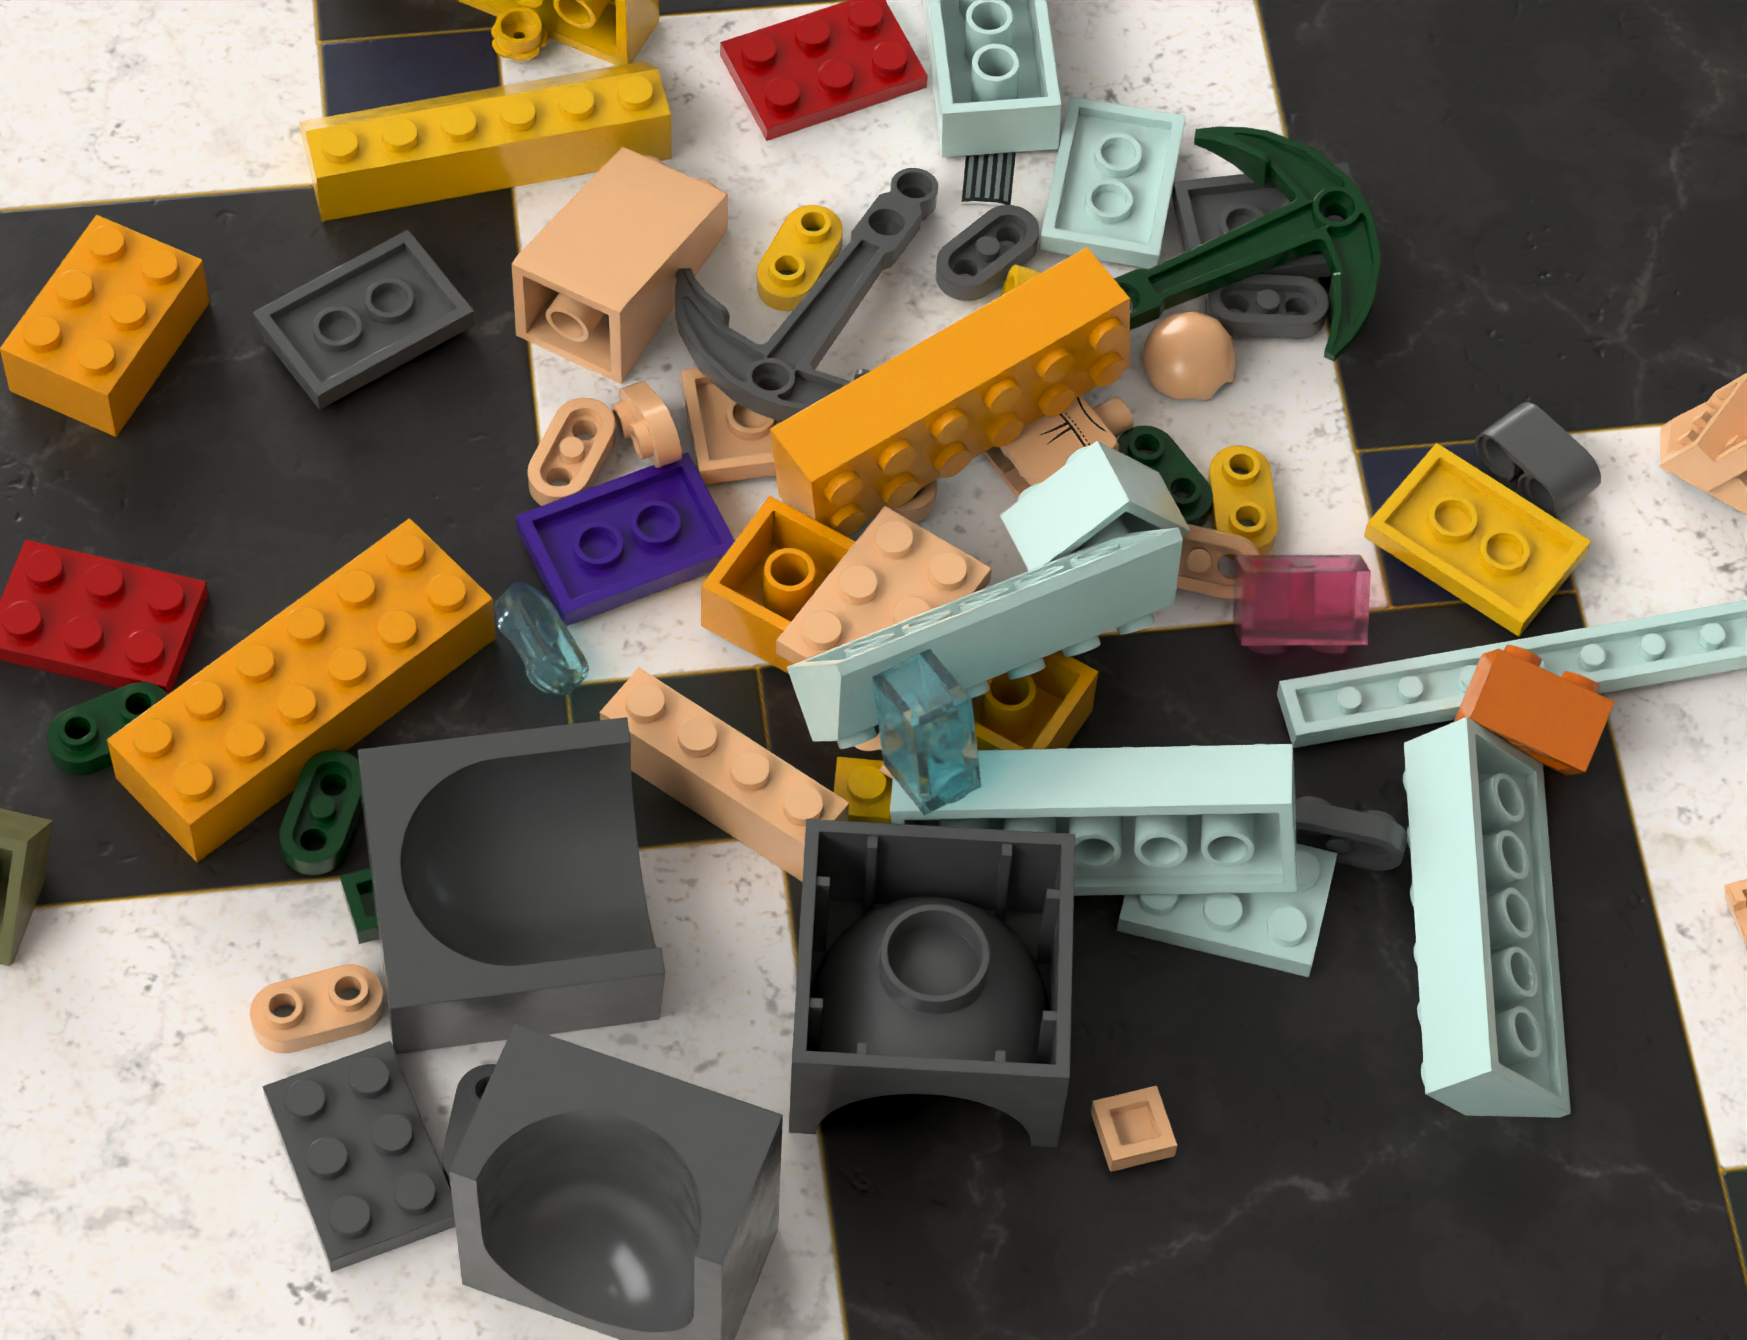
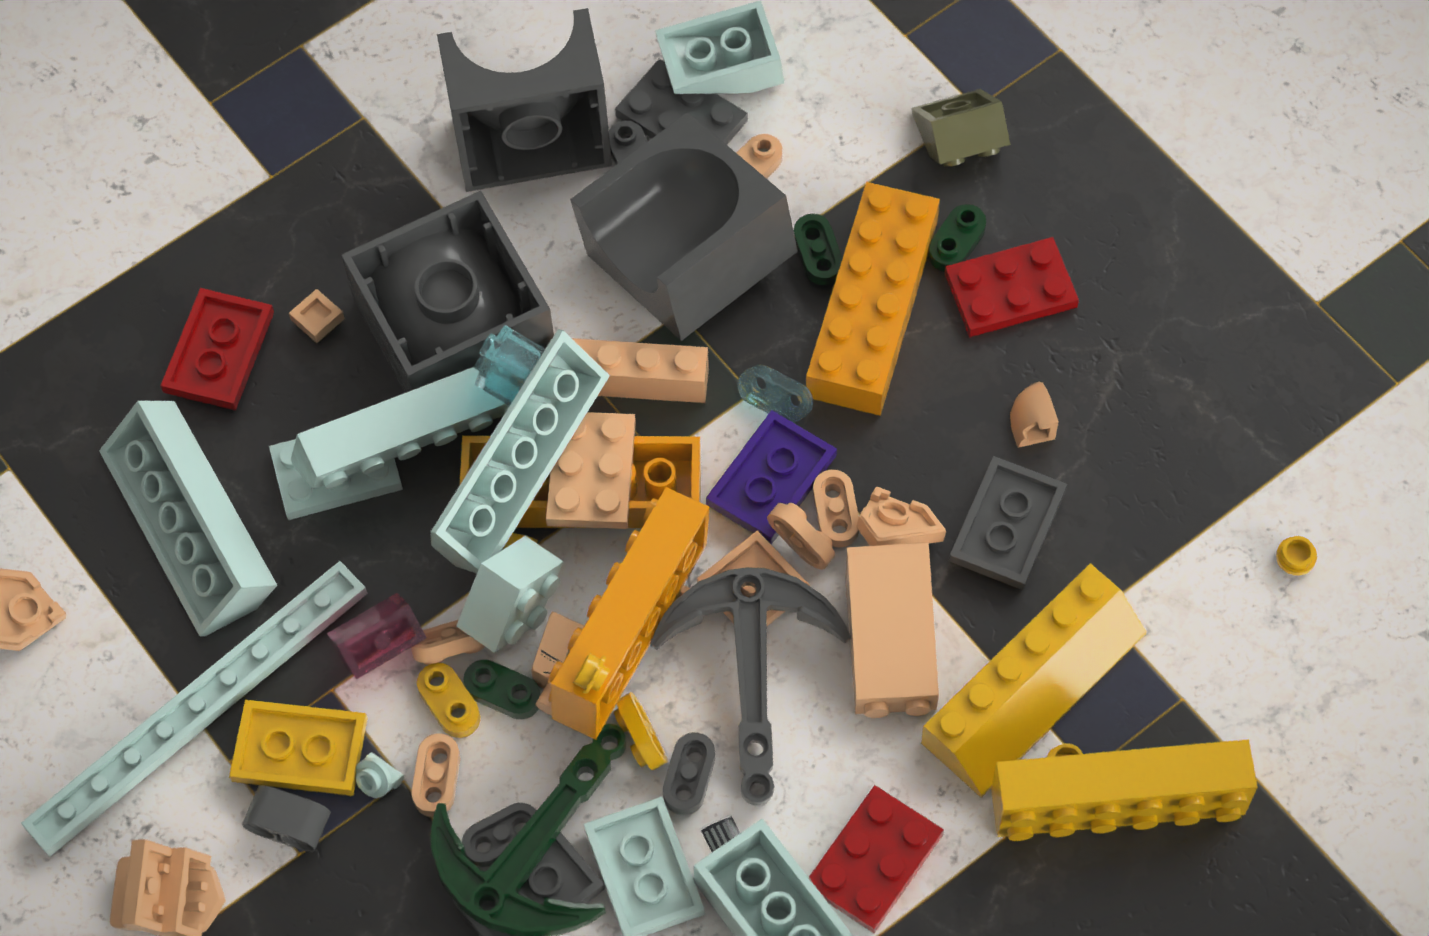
camera: 155 degrees right, 5 degrees up
light orange brick [0,215,210,437] -> none
yellow plate [757,205,843,311] -> none
light nougat hair [1143,311,1236,401] -> none
dark grey plate [1295,796,1407,871] -> none
orange brick [1454,645,1615,776] -> none
none -> red plate [160,288,274,410]
none -> light aqua plate [356,752,405,798]
none -> light nougat plate [412,733,460,817]
none -> yellow plate [573,653,610,694]
none -> light aqua slope [655,0,784,94]
none -> light nougat plate [856,487,946,546]
none -> light nougat brick [1010,381,1059,448]
none -> yellow plate [1276,536,1317,575]

